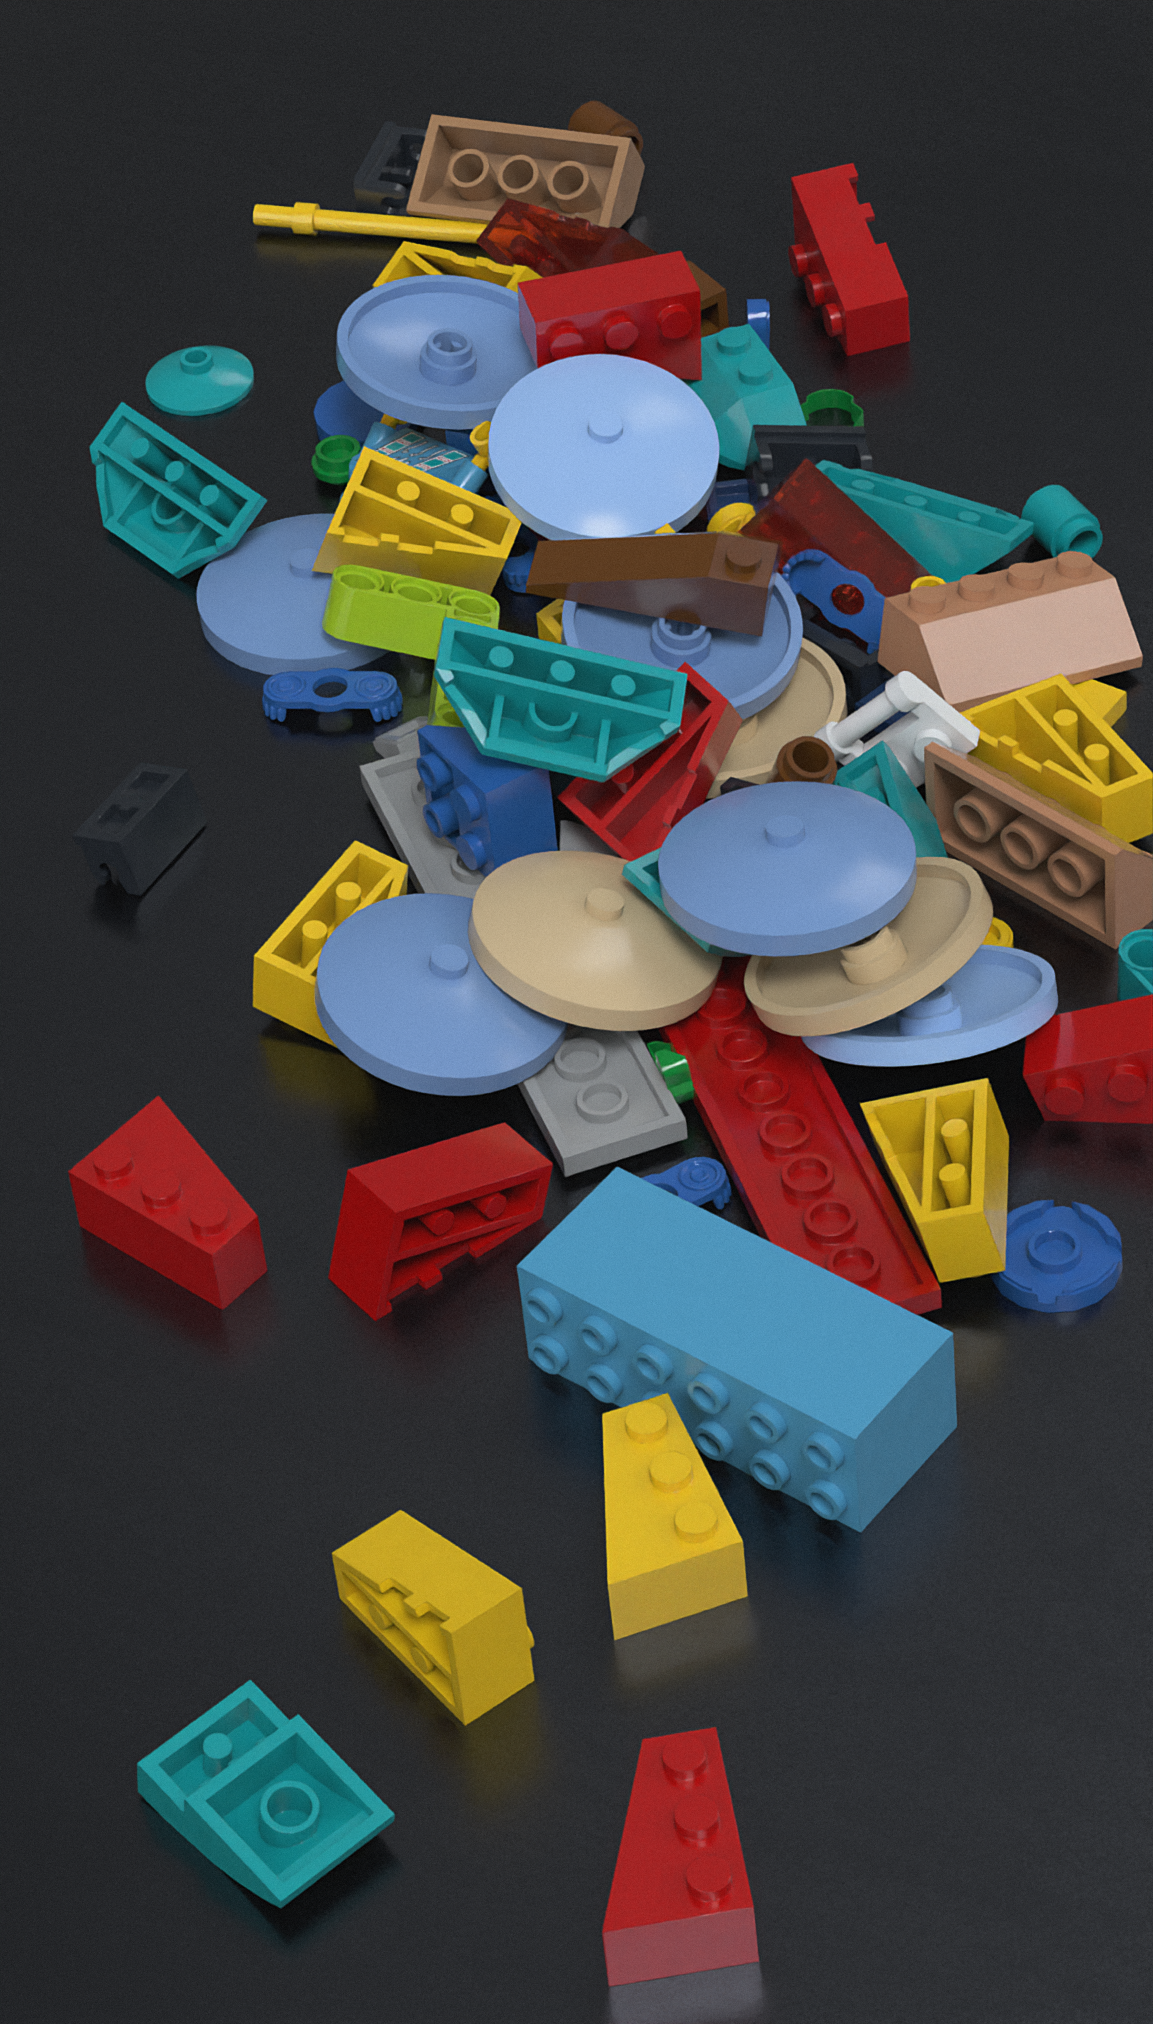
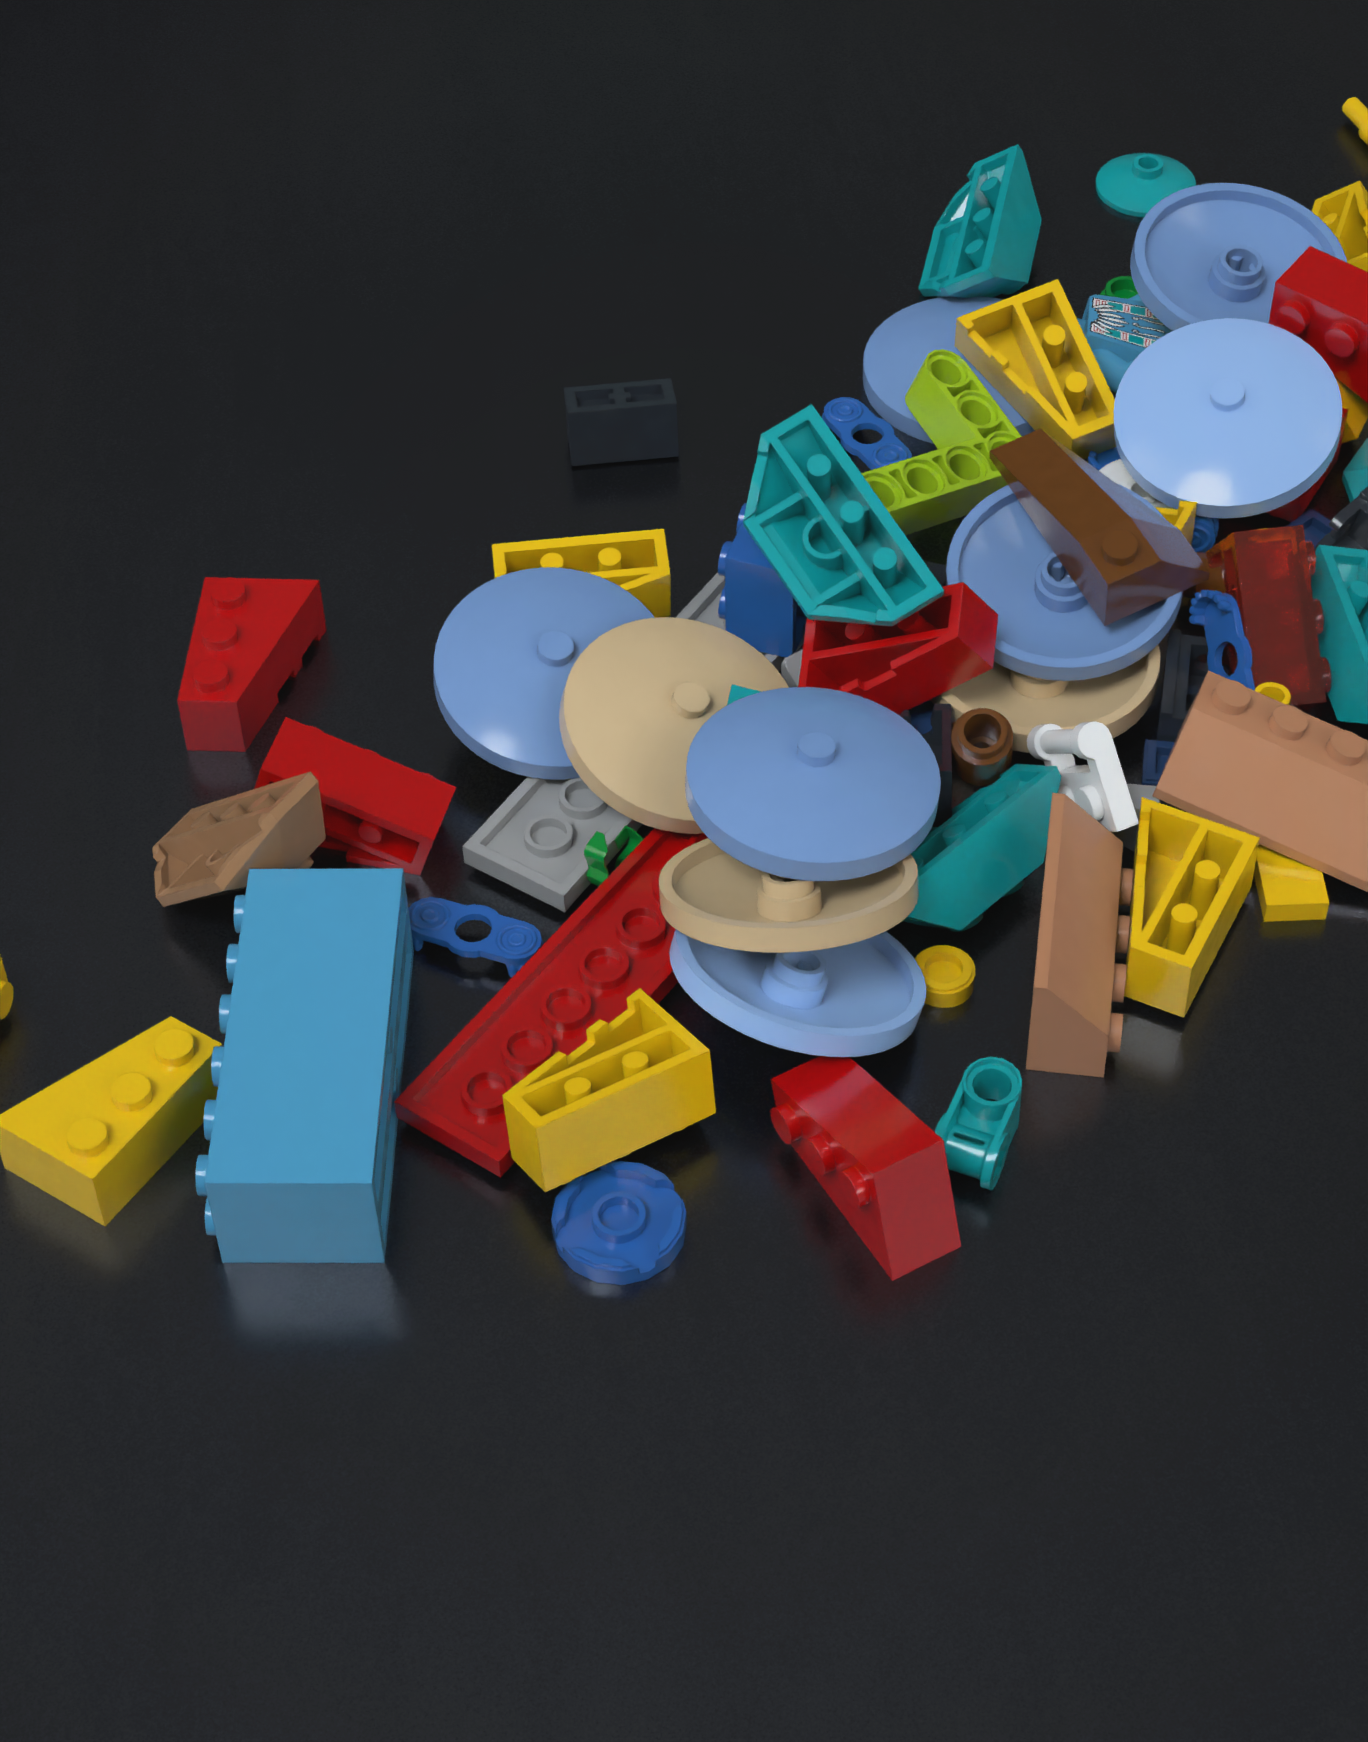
camera: 50 degrees right, 5 degrees up
none -> medium nougat wedge [152,771,326,907]

